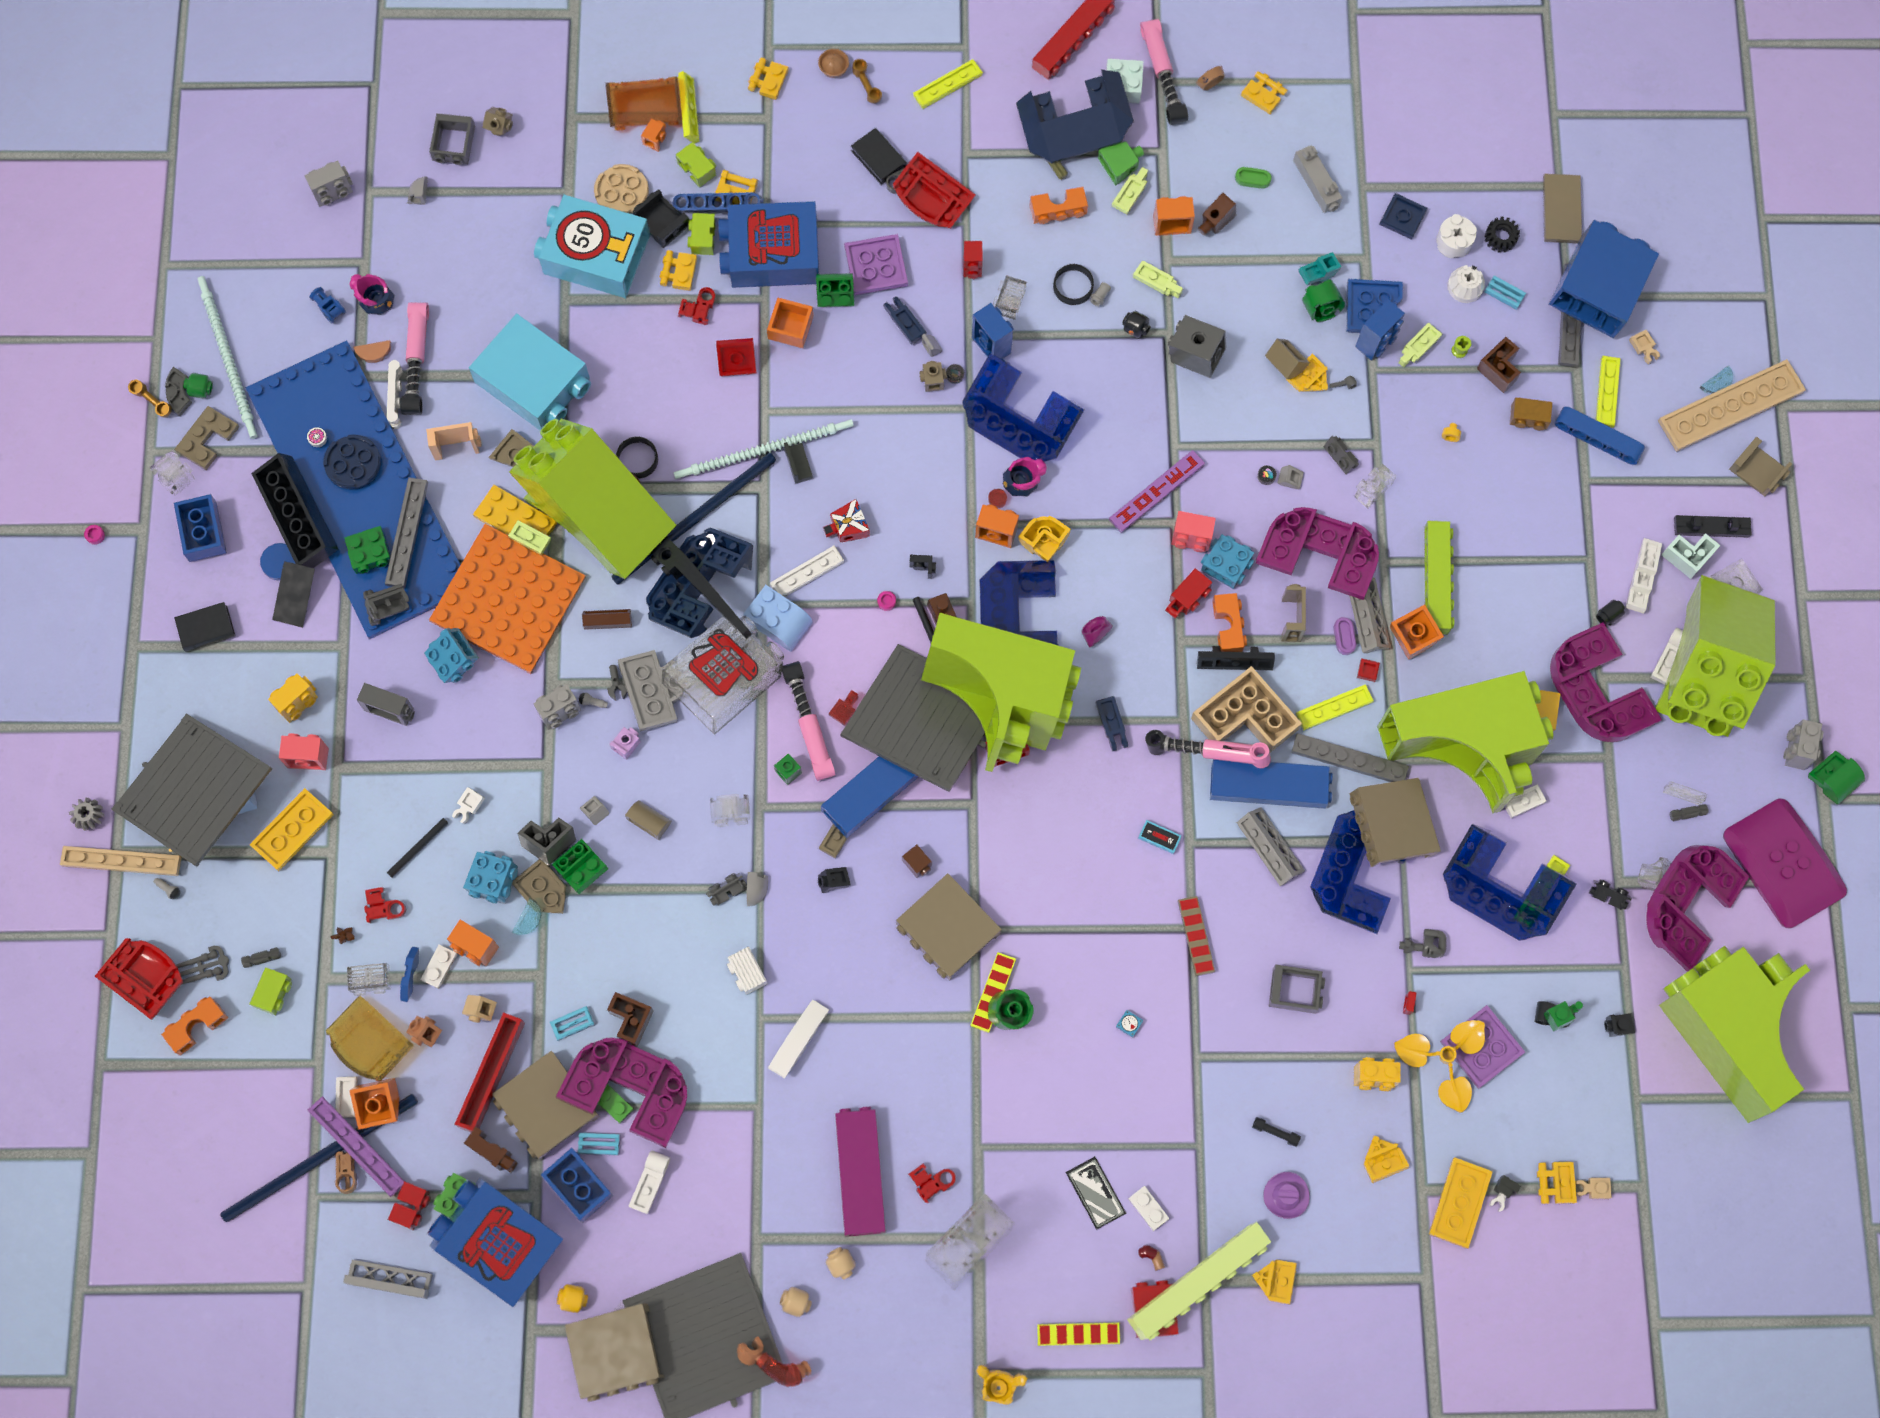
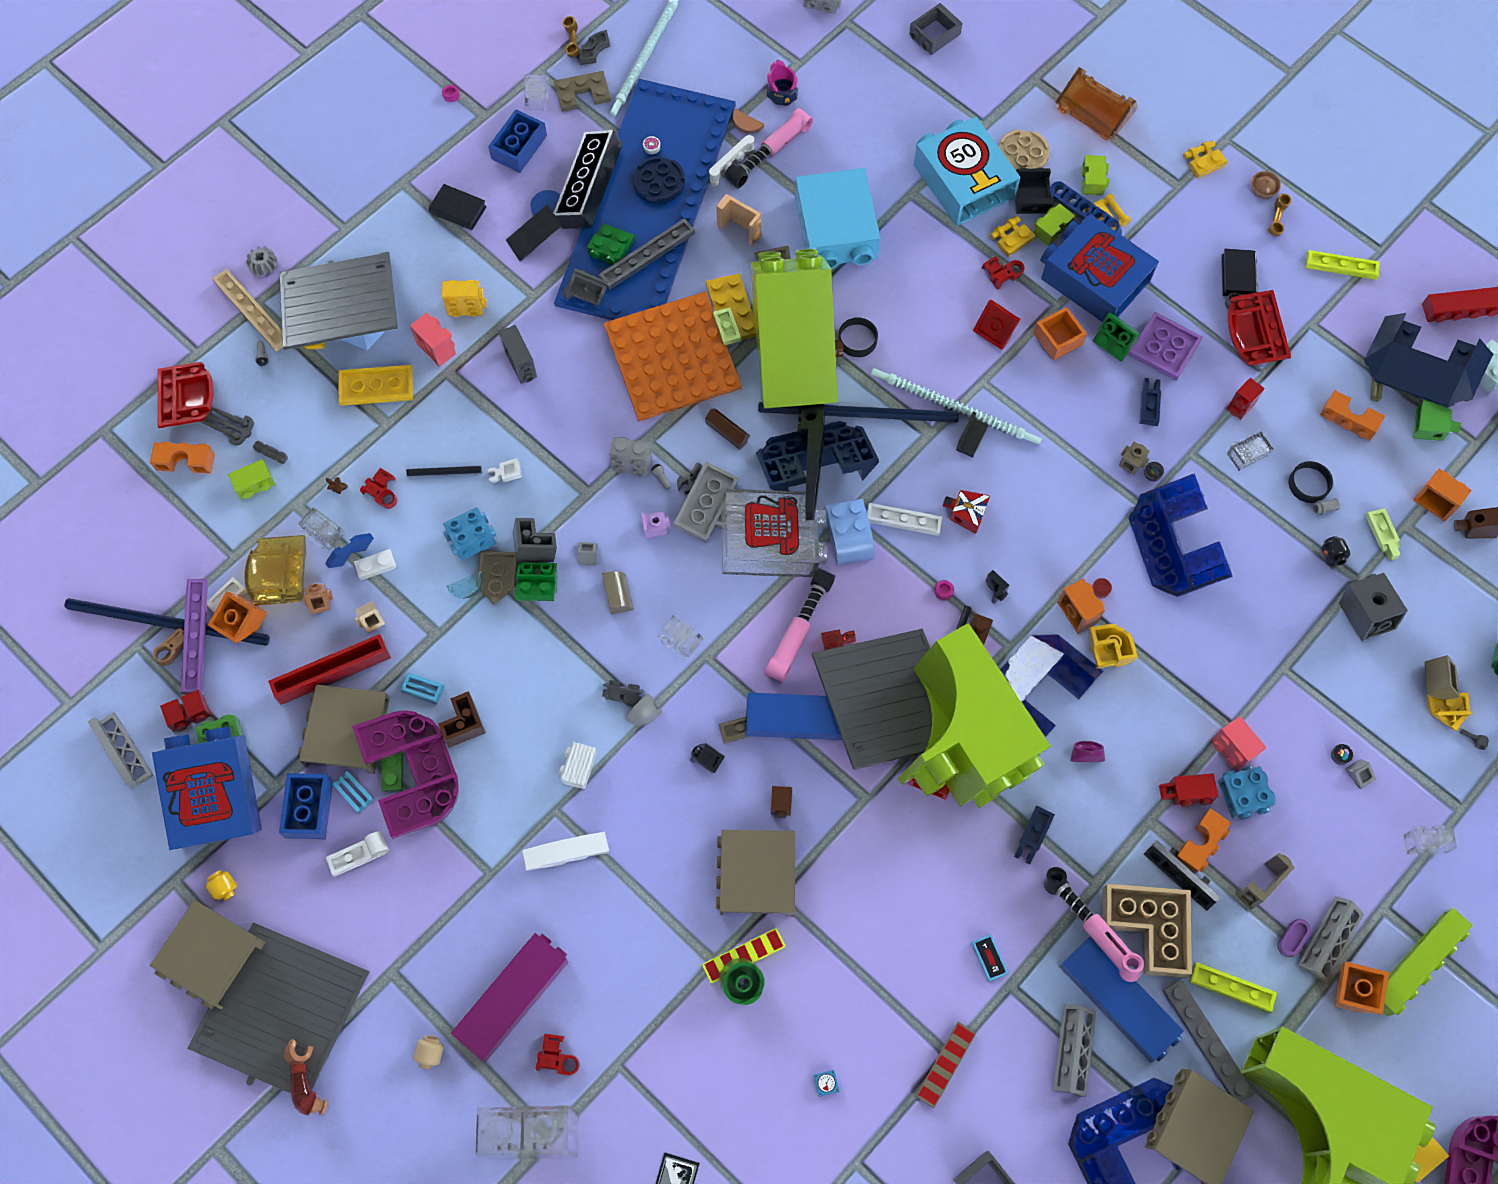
camera: 45 degrees right, 5 degrees down
green head [183,373,213,399] -> none
blue connector [309,287,346,324] -> none
light grey brick [408,176,428,205] -> none
dark azure brick [424,628,479,683] -> none
orange brick [447,919,499,967] -> none
reddish brown hips [464,1126,518,1173] -> none
dark tan brick [482,107,513,136] -> none
orange brick [641,118,666,152] -> none
neon yellow tile [678,71,699,144] -> none
green brick [774,753,802,785] -> none
tan head [780,1287,812,1317] -> none
light grey slope [922,334,942,357] -> none
blue brick [972,303,1014,365] -> none
piece [1002,457,1047,496] -> none
medium lavender tile [1109,450,1205,533] -> none
yellowish green hinge [1112,167,1148,215] -> none
magenta plate [1256,507,1379,600] -> none
dark grey hinge [1323,436,1359,474] -> none
red tile [1357,658,1380,682] -> none

